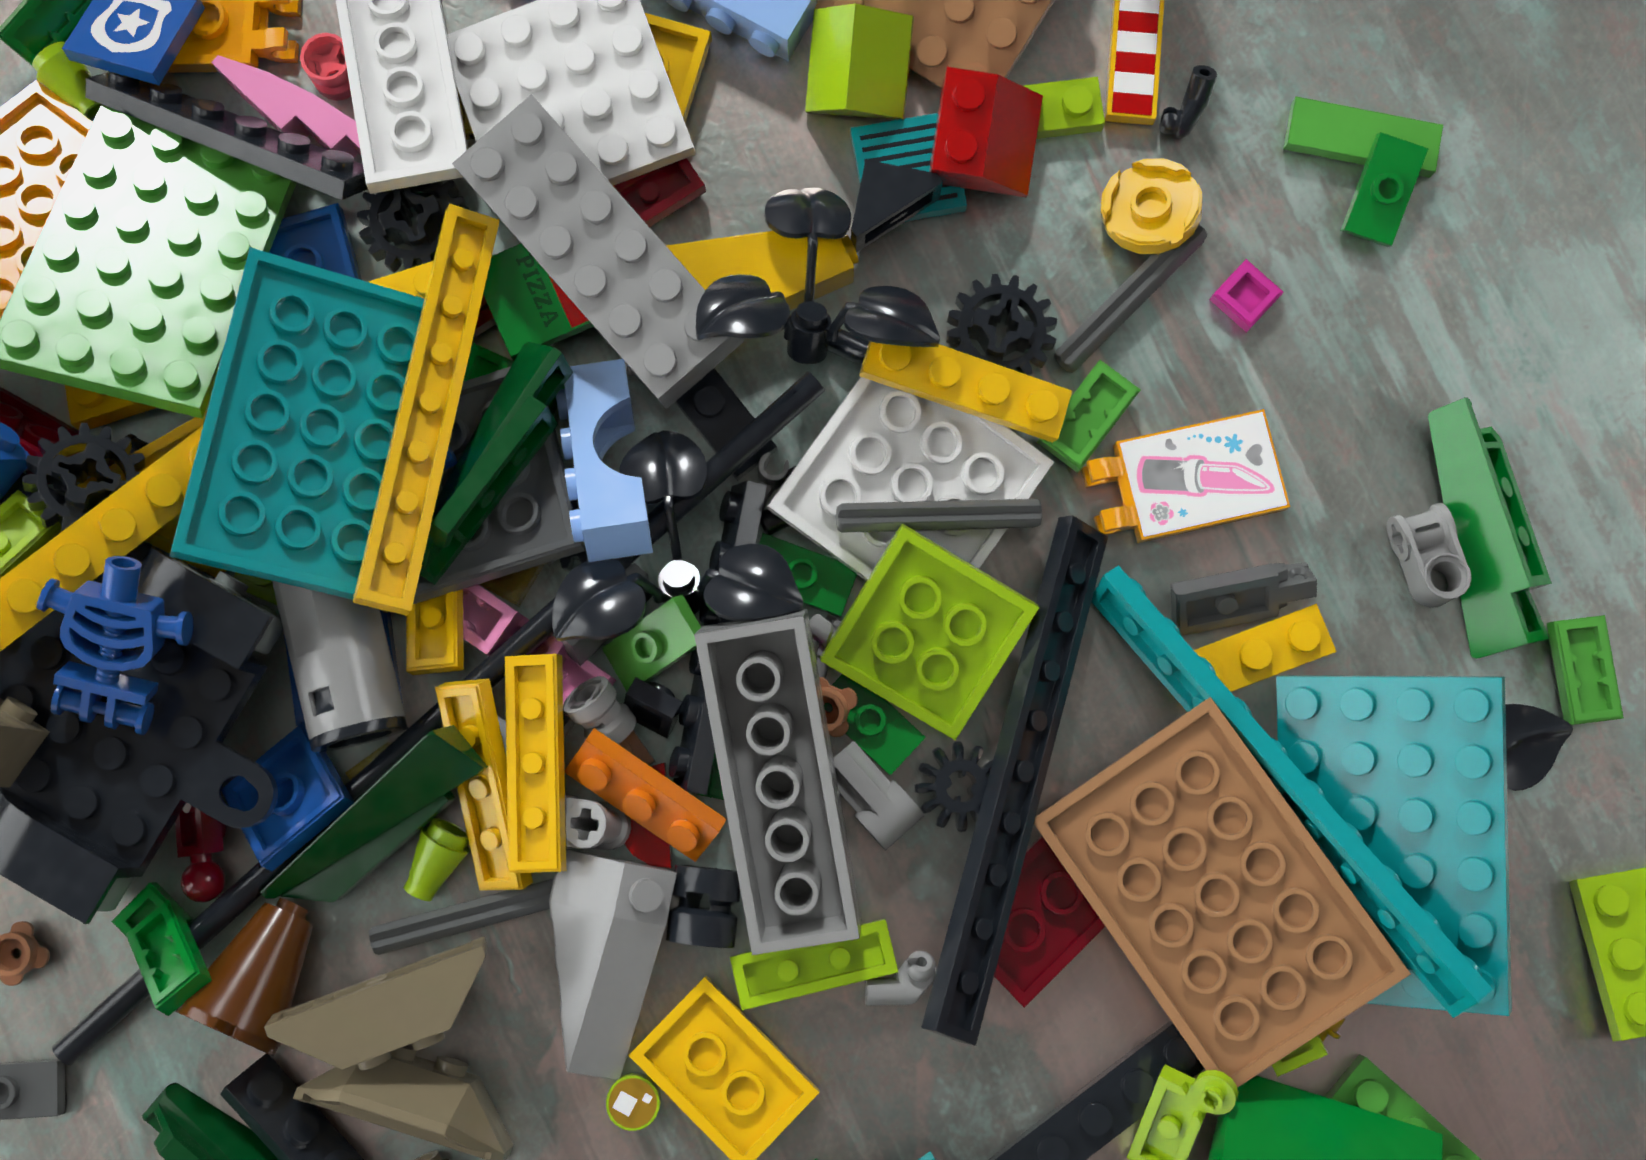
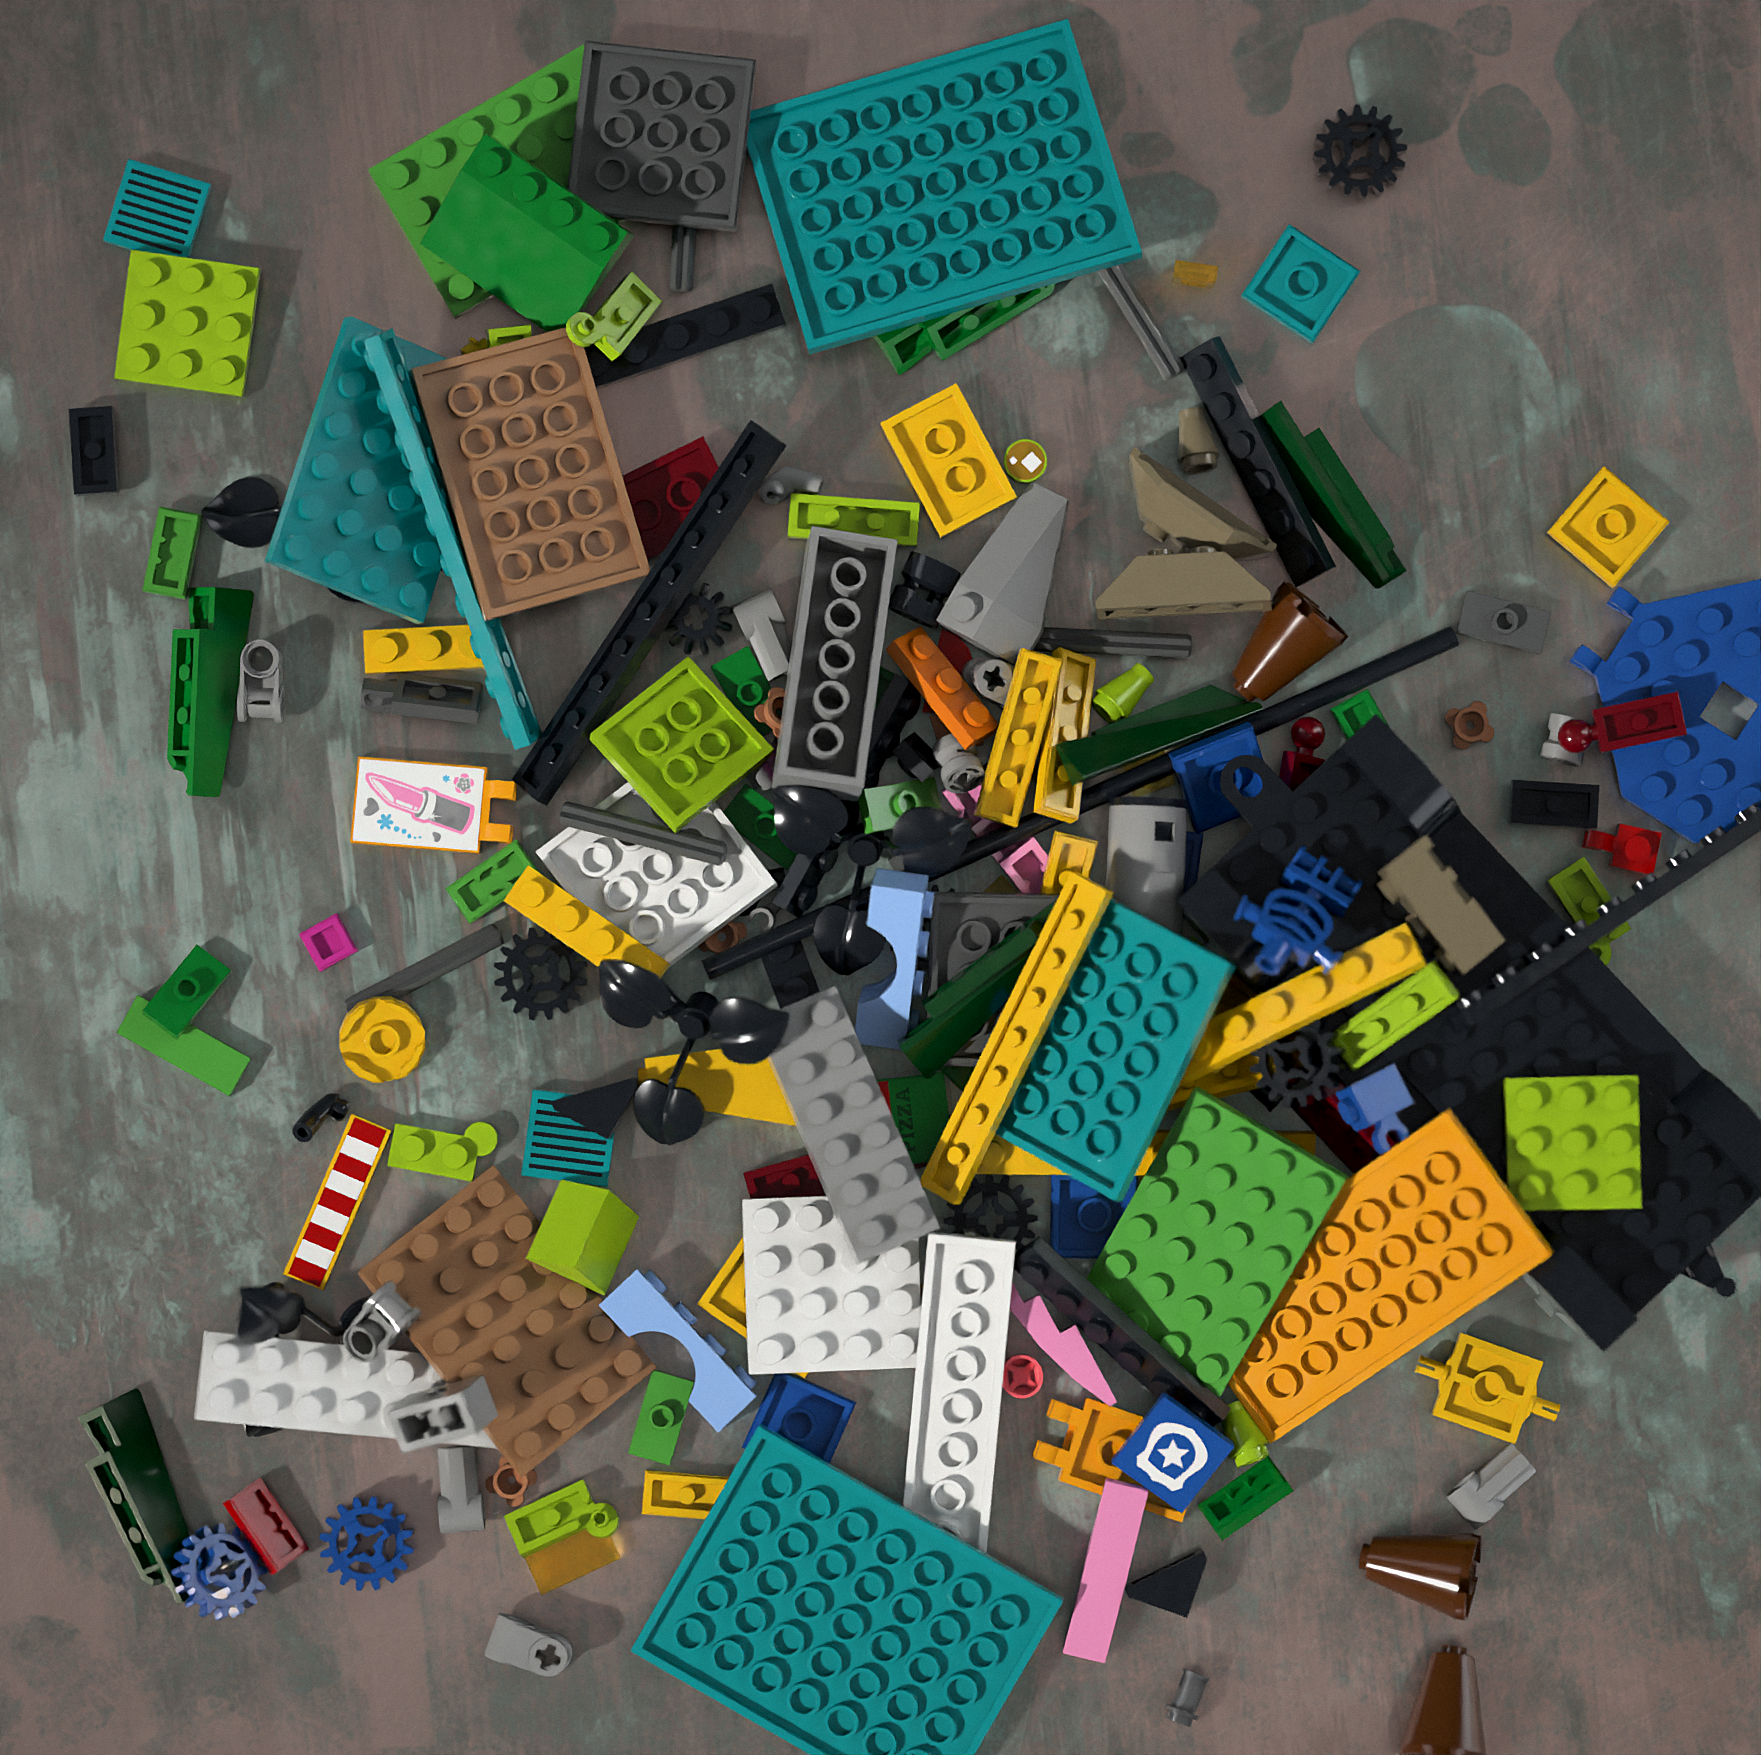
camera: 160 degrees left, 5 degrees up
green plate [126,900,212,1016] -> none
red slope [929,66,1043,198] -> none
none -> nougat plate [698,921,747,954]

